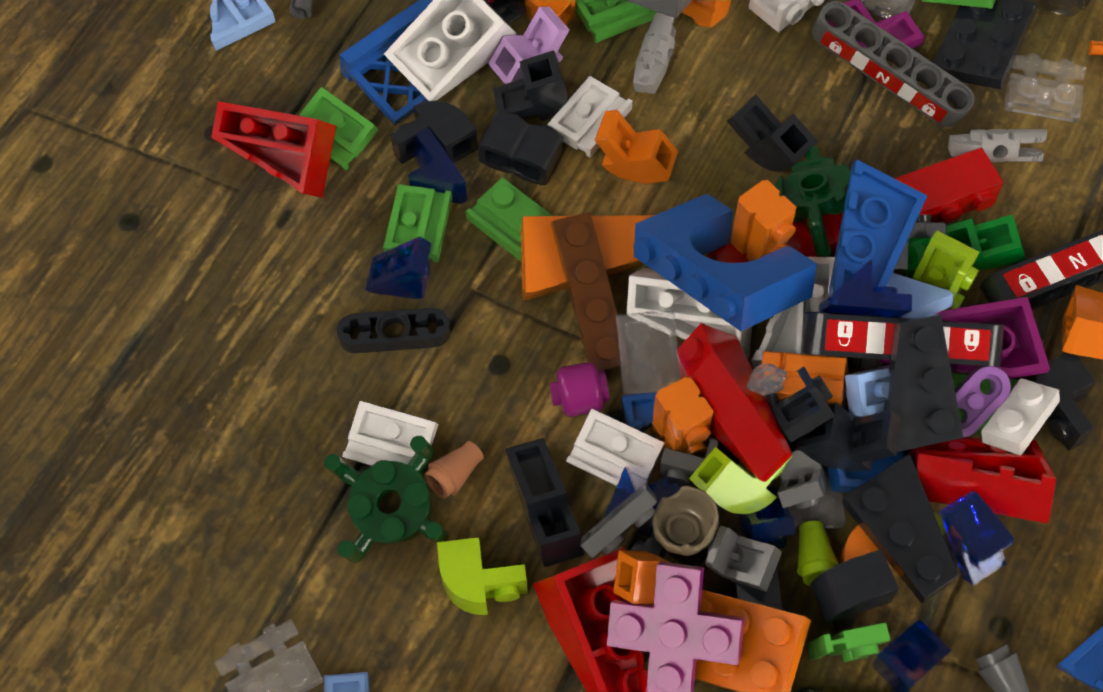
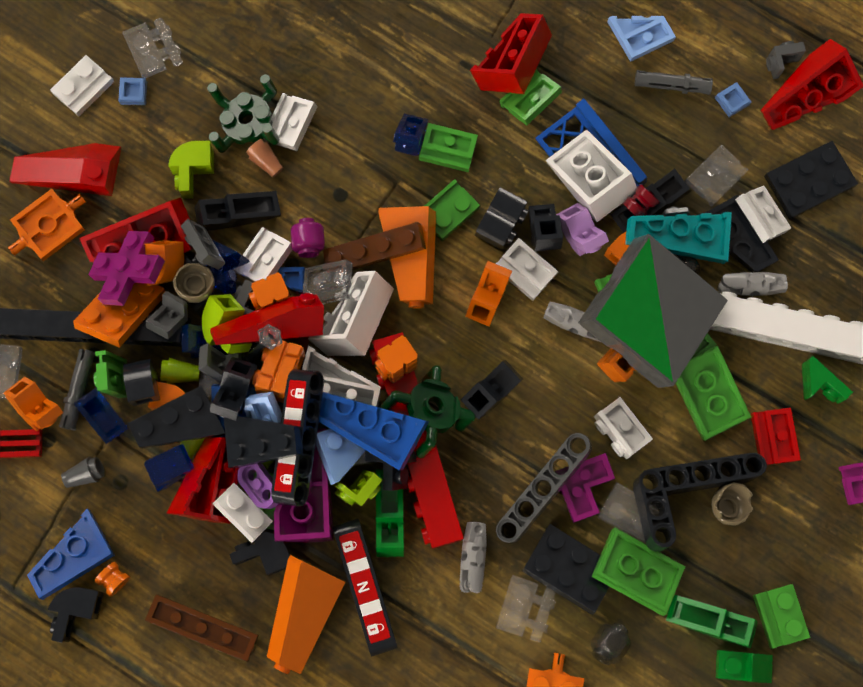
camera: 90 degrees right, 15 degrees up
black beam [337,308,451,353] -> none
black brick [390,101,478,167] -> none
clear blue slope [408,128,468,204] -> none
blue arch [634,194,817,331] -> none
black bracket [771,367,835,442] -> none
clear blue slope [819,260,912,318] -> none

